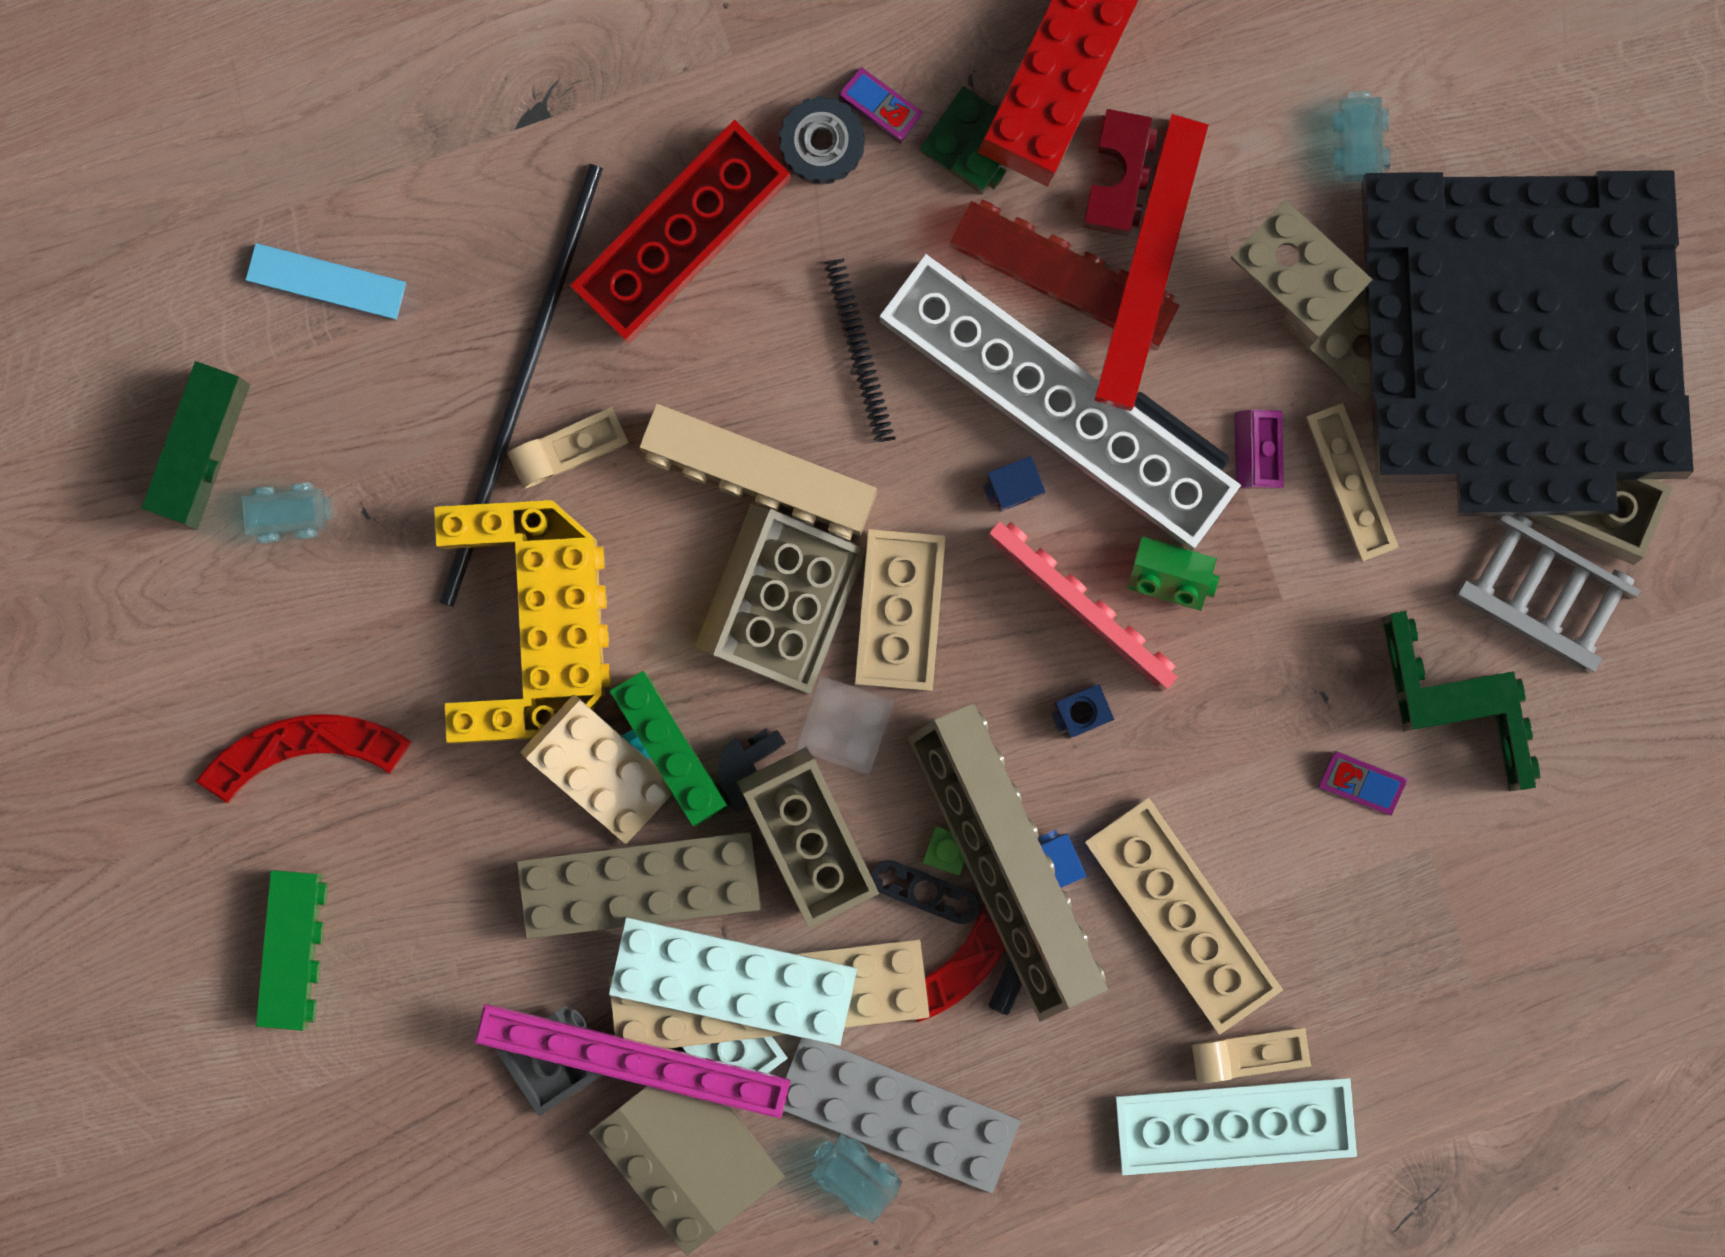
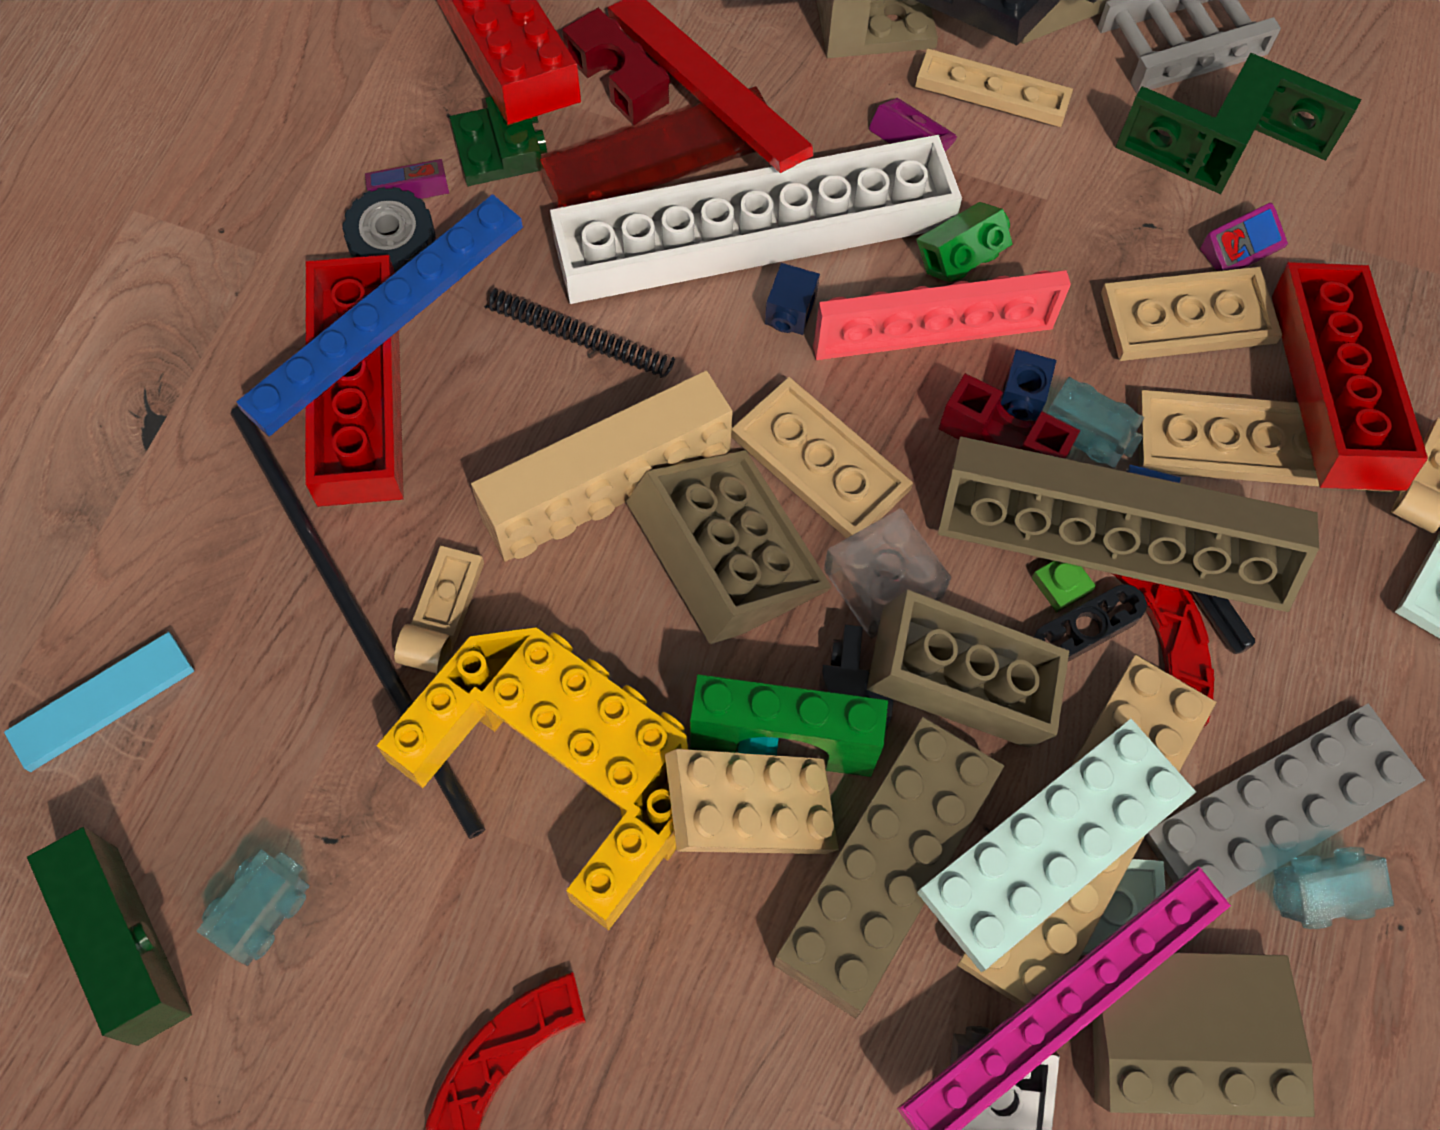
camera: 55 degrees left, 20 degrees down
none -> blue plate [236,194,523,437]
none -> dark red arch [938,373,1081,459]
none -> clear light blue brick [1047,377,1145,468]
none -> tan plate [1101,267,1282,361]
none -> red brick [1272,262,1428,491]

